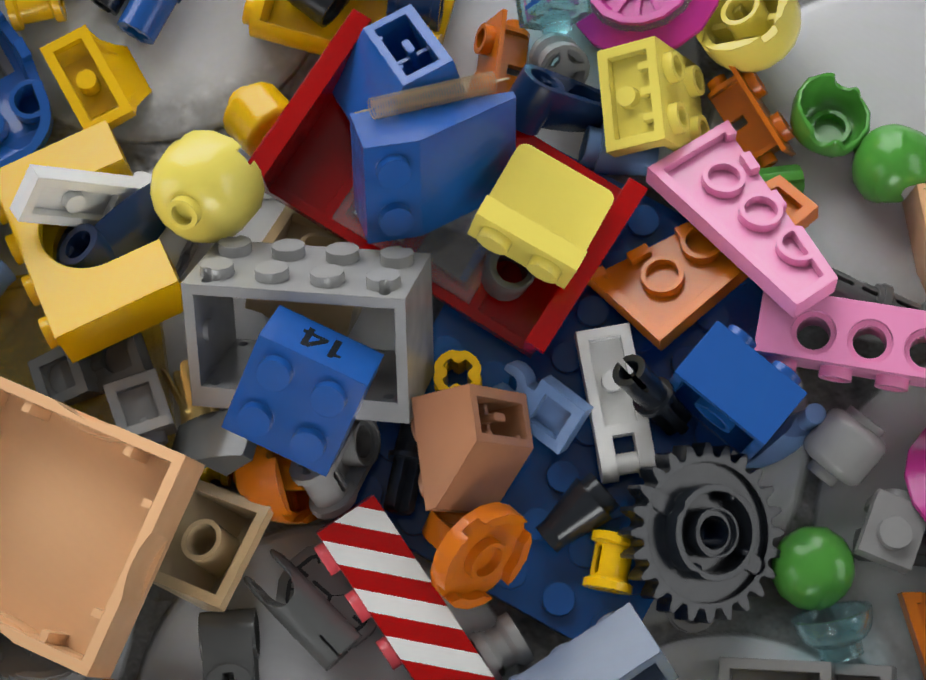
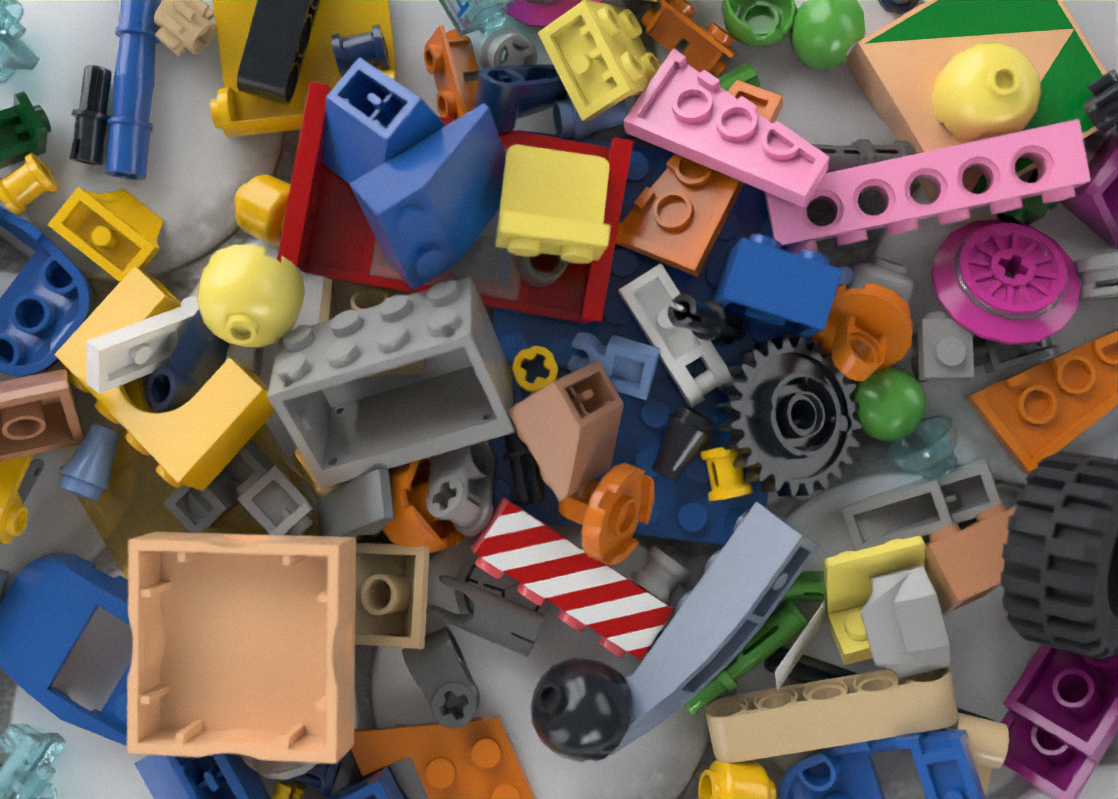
camera: 30 degrees left, 10 degrees up
blue brick [221,305,385,477] -> none
tan piece [354,71,510,120] -> none
none -> orange tile [812,283,913,381]

